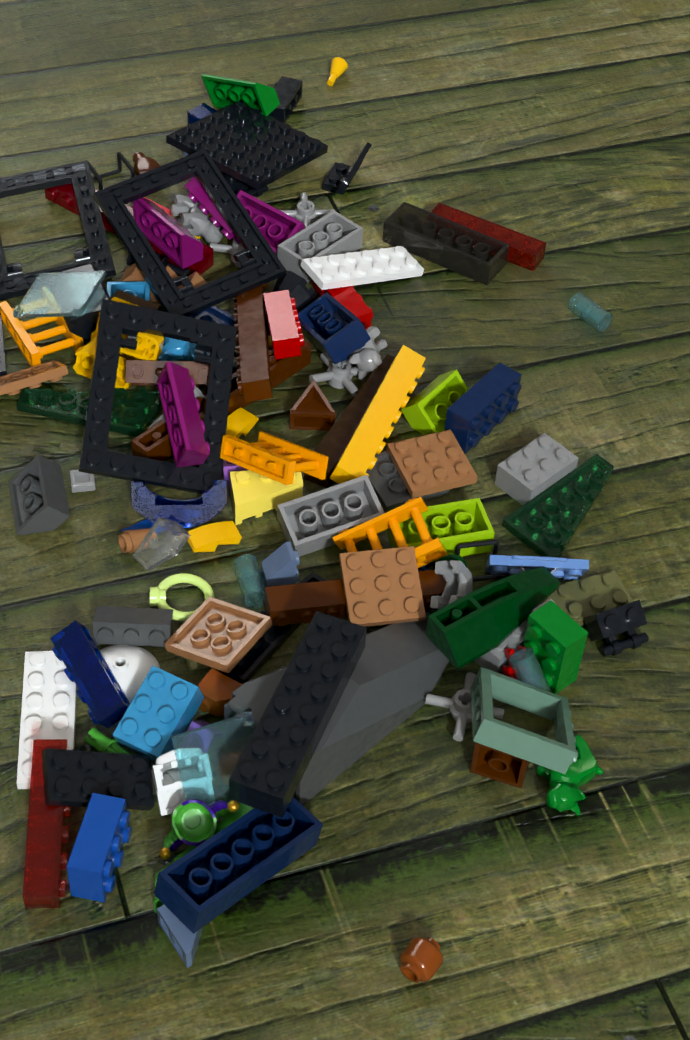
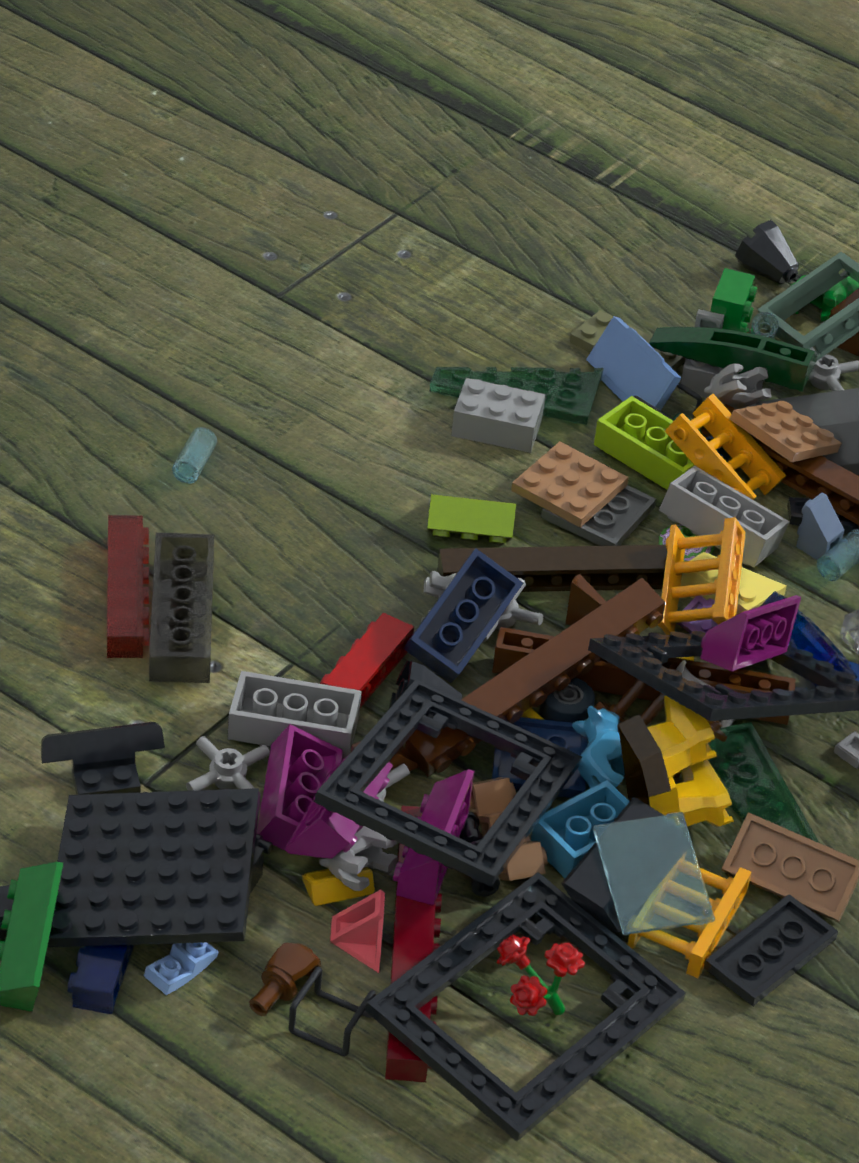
camera: 125 degrees left, 5 degrees down
yellow slope [185,521,242,552] -> none
brick [263,290,304,360] -> none
white plate [300,246,424,290] -> none
yellow brick [330,345,426,484] -> none
dark blue brick [444,363,522,454] -> none
black brick [584,600,649,657] -> none
none -> red plant [496,935,585,1016]
none -> black cone [735,220,799,284]

